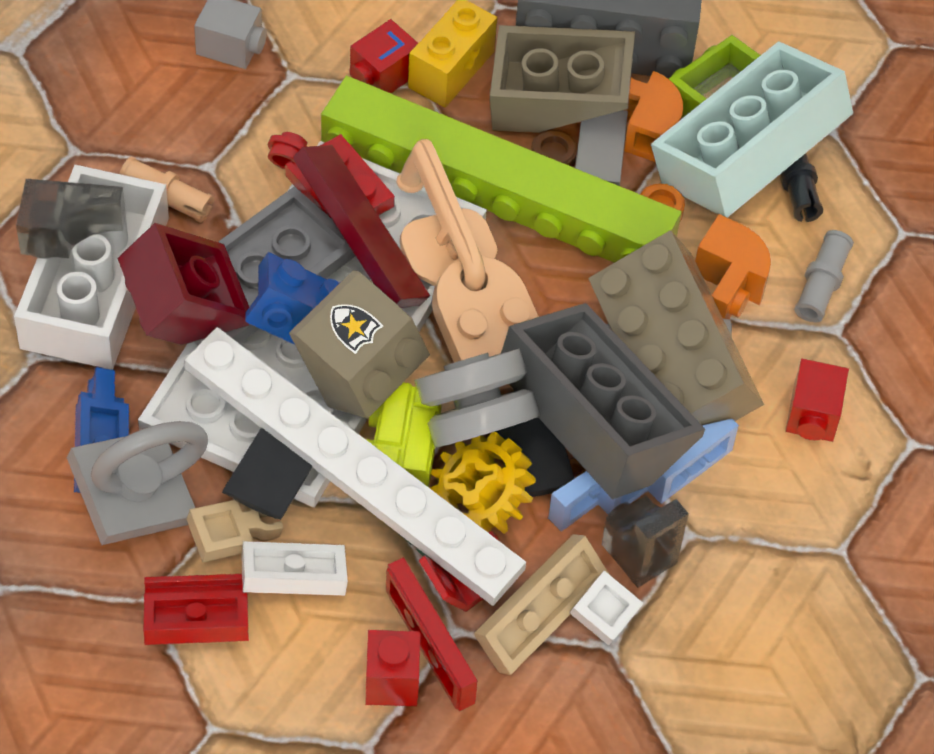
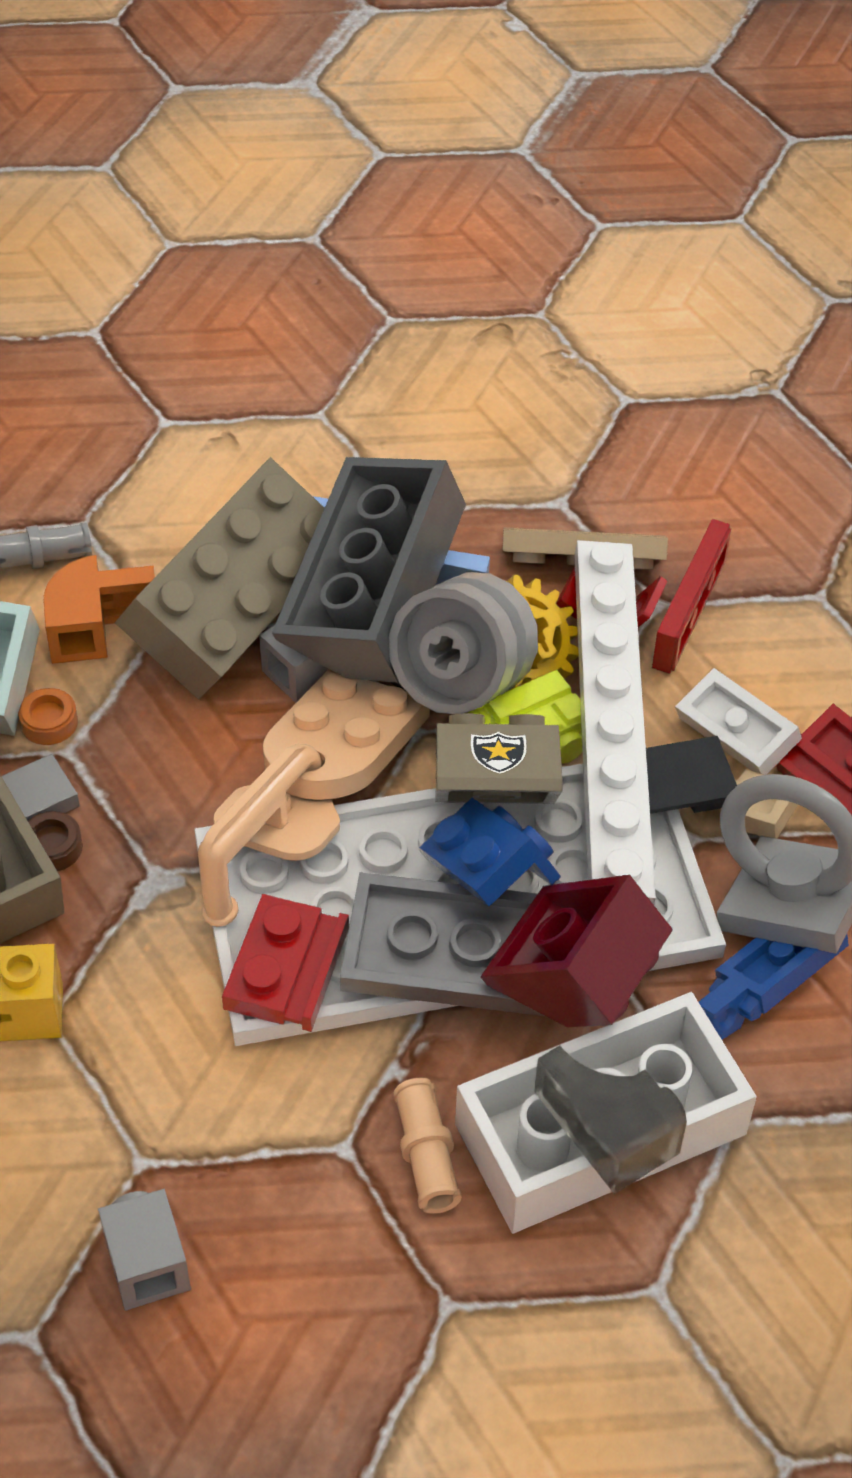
camera: 125 degrees left, 5 degrees down
red plate [267,132,308,169] -> none
dark red tile [293,145,430,308] -> none
lime brick [321,75,682,263] -> none
red brick [349,19,418,93] -> none
red brick [365,630,421,707] -> none
white plate [569,571,643,646] -> none
clear smoke arch [602,495,689,588] -> none
red brick [785,358,849,442] -> none

